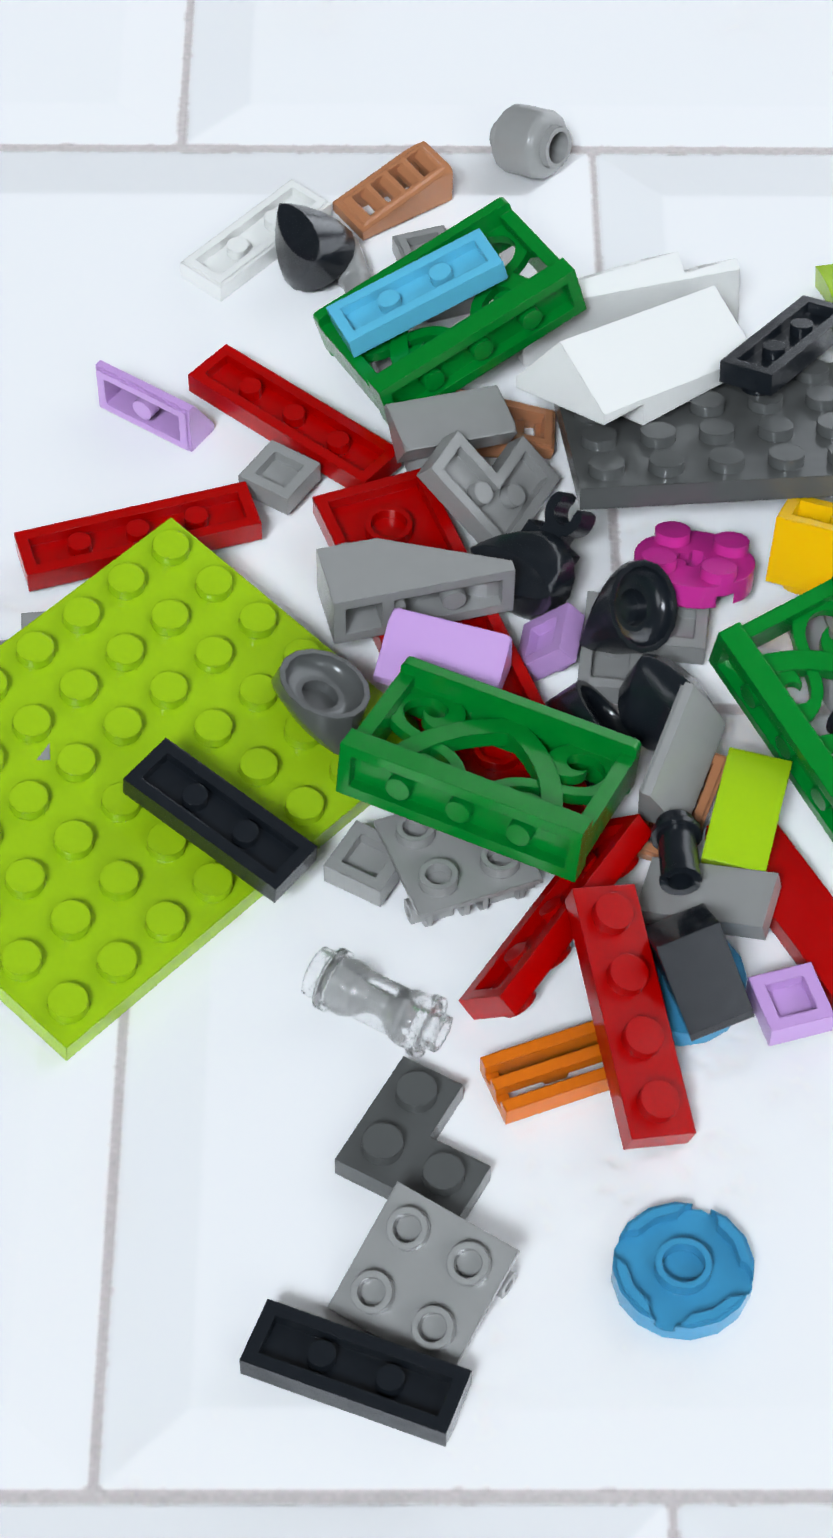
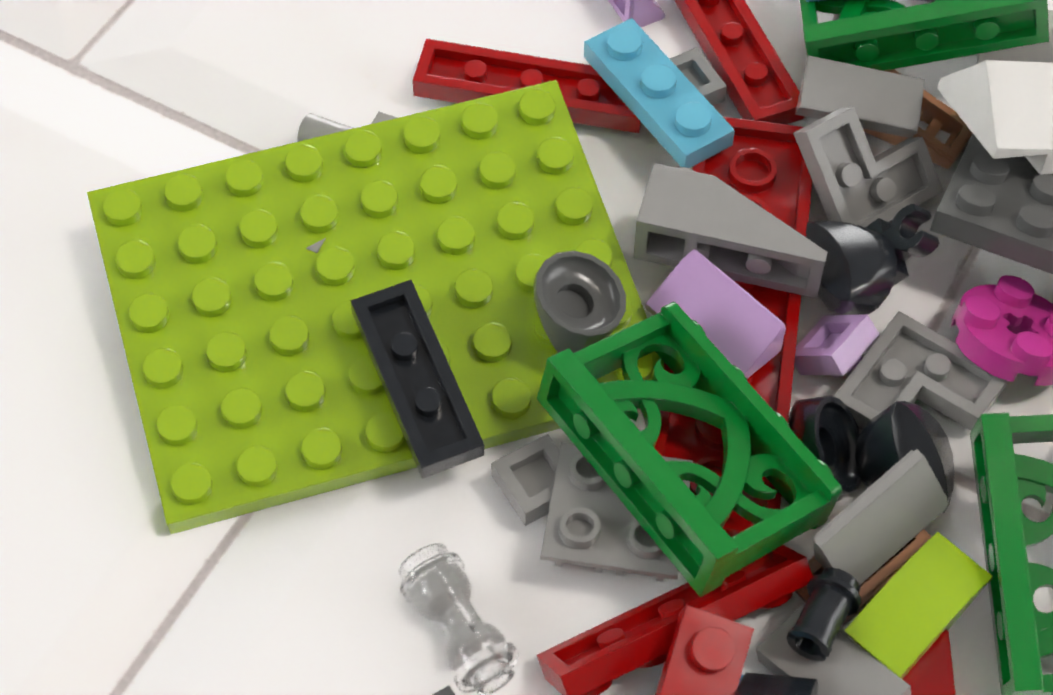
camera: 30 degrees right, 5 degrees up
black piece [580,560,678,654] -> none
none -> medium azure plate [584,18,735,168]

